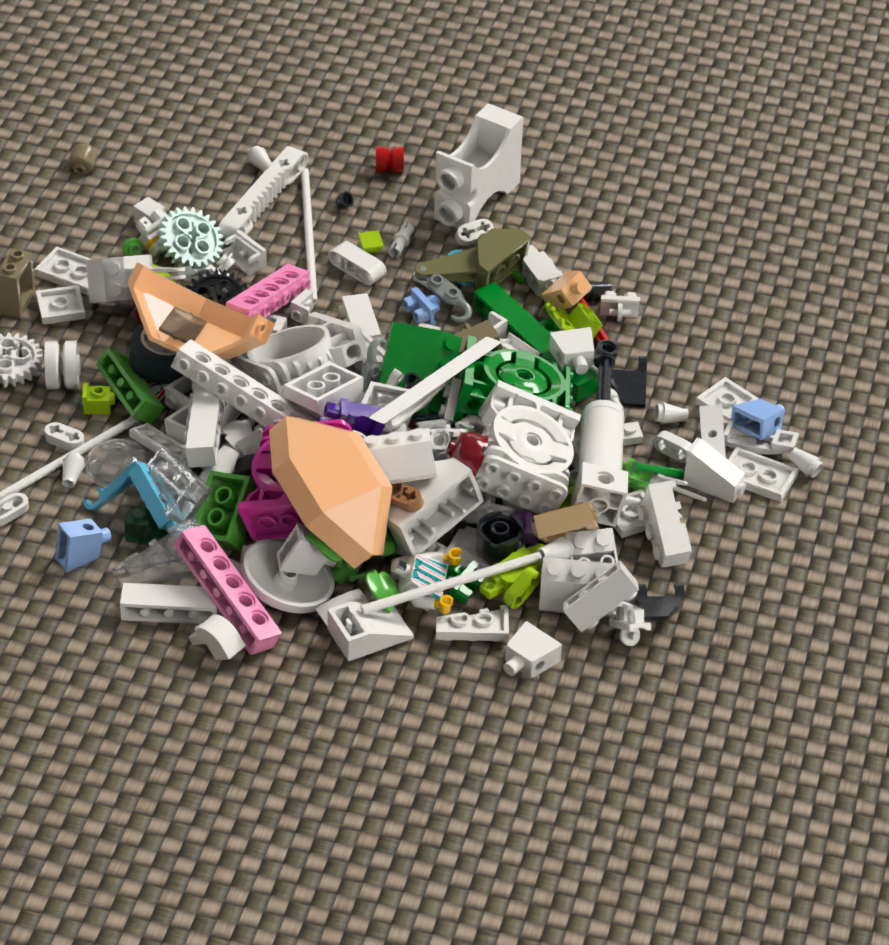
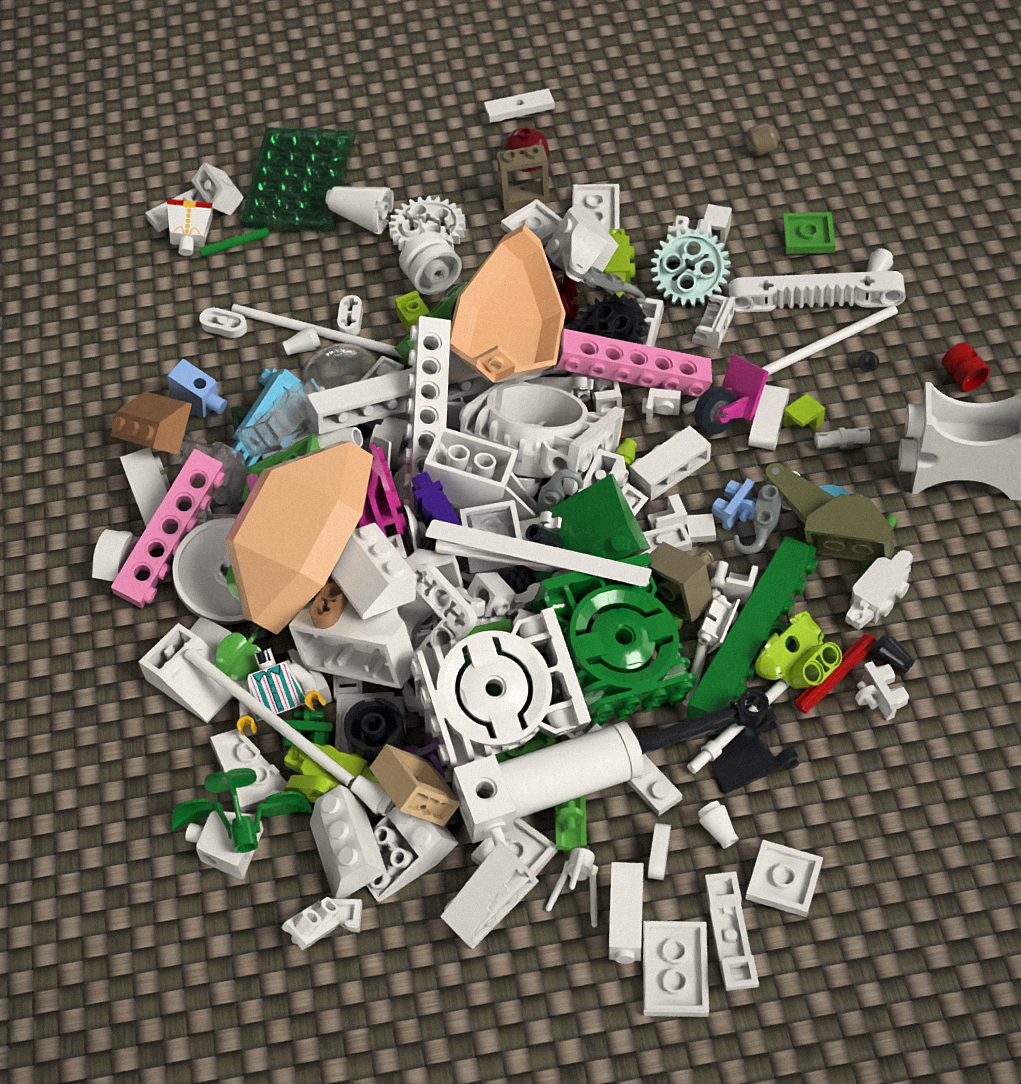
camera: 70 degrees right, 10 degrees up
bright green plate [122,238,143,256] -> none
clear smoke piece [158,306,207,343] -> none
white plate [216,253,235,272] -> none
dark red cylinder [446,432,488,477] -> none
white beam [455,219,494,246] -> none
light nougat torso [540,270,592,309] -> none
white torso [549,327,594,374] -> none
white brick [563,561,639,633] -> none
green bar [632,462,684,478] -> none
black flag [635,583,685,621] -> none
white tile [699,404,726,458] -> none
light blue torso [731,399,785,441] -> none
white cone [788,447,823,478] -> none
none -> medium nougat slope [110,392,192,455]
none -> green plant [172,768,312,853]
none -> dark pink plate [694,354,769,434]
none -> bright green plate [783,212,835,254]

